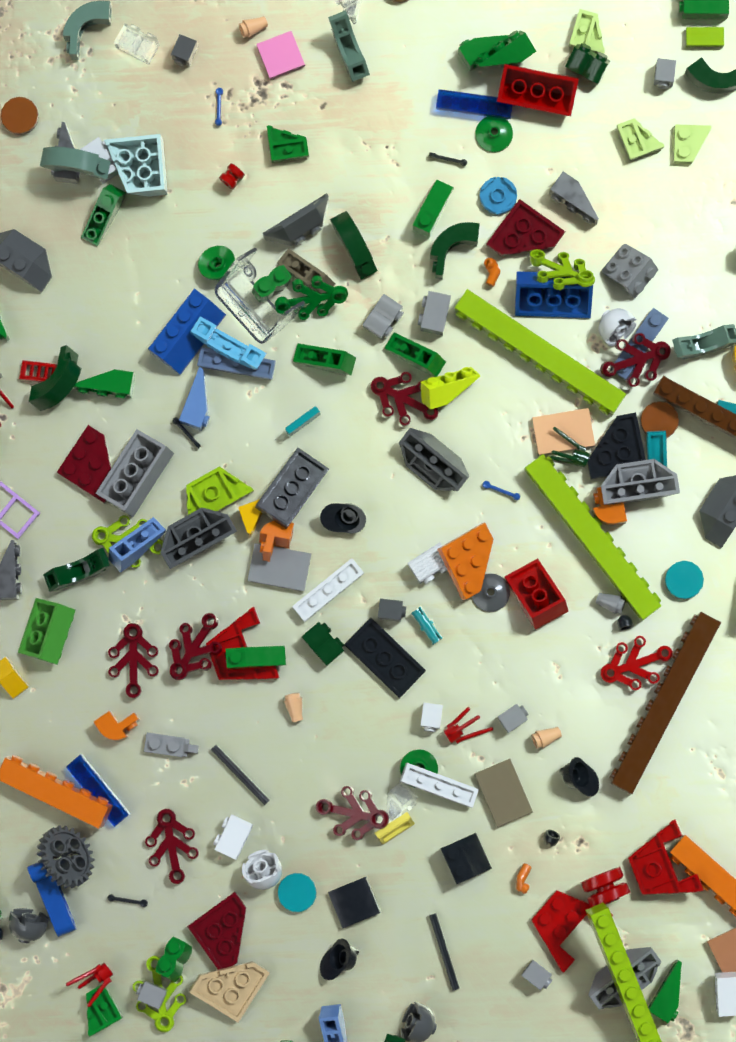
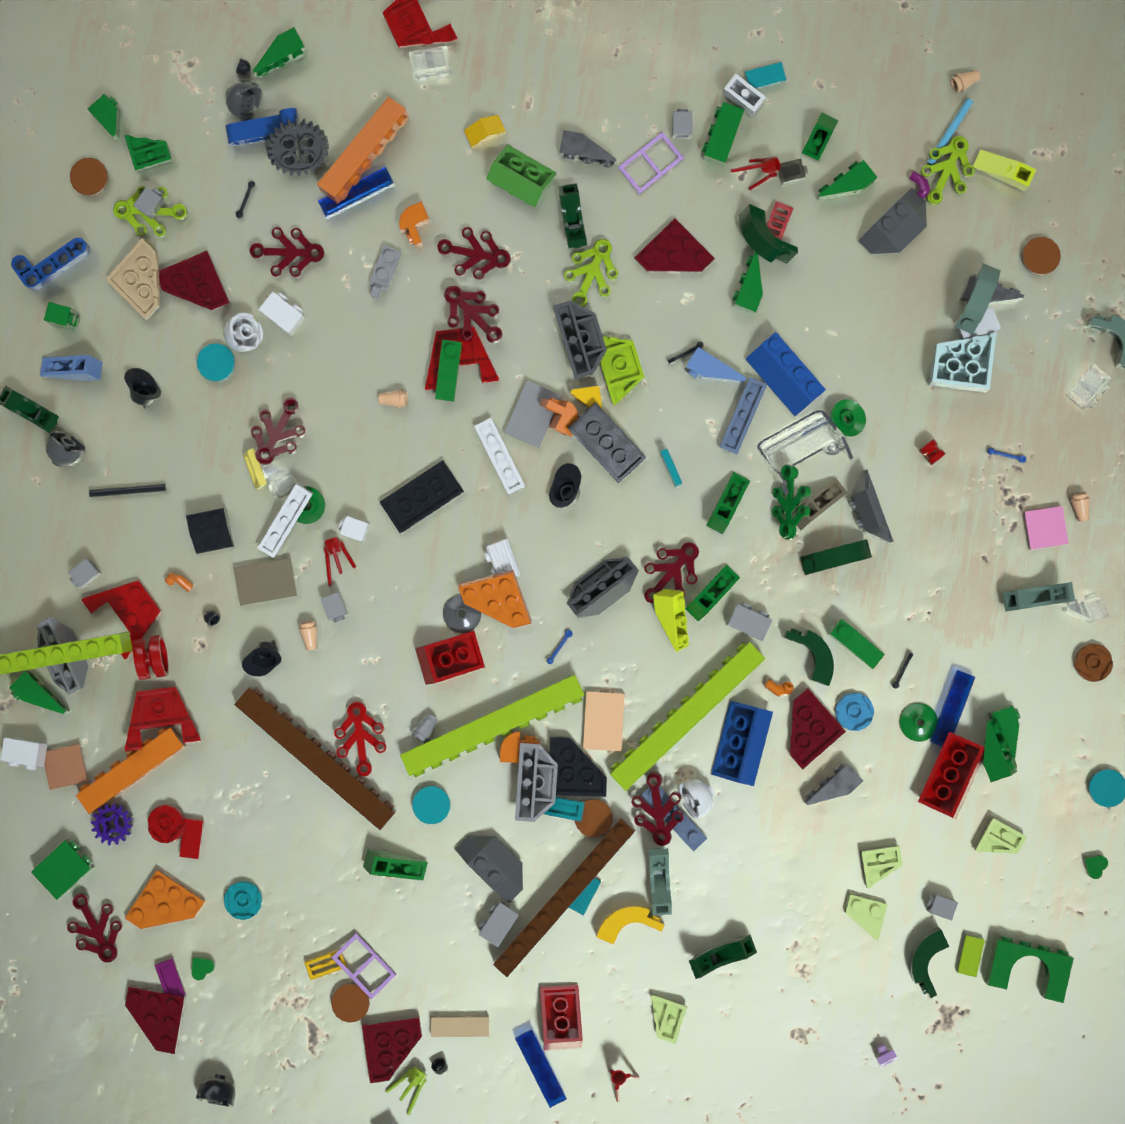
camera: 95 degrees right, 5 degrees up
red plant [66,963,113,1007] -> none
green slope [81,184,126,246] -> none
light grey slope [96,429,174,517] -> none
medium blue slope [108,517,166,573] -> none
green brick [156,937,192,982] -> none
dark grey brick [171,34,198,66] -> none
medium azure slope [190,316,266,370] -> none
black bar [211,745,270,805] -> none
green brick [252,265,292,303] -> none
green wing [267,125,309,163] -> none
dark green brick [302,622,345,666] -> none
black slope [328,876,381,929] -> none
light grey brick [363,294,404,339] -> none
dark grey brick [378,598,406,622] -> none
teal pin [411,607,443,645] -> none
lime plant [530,249,595,290] -> none
dark green plant [550,427,590,467] -> none
dark green brick [565,43,611,84] -> none
light grey bracket [602,244,659,298] -> none
black hinge [617,615,634,631] -> none

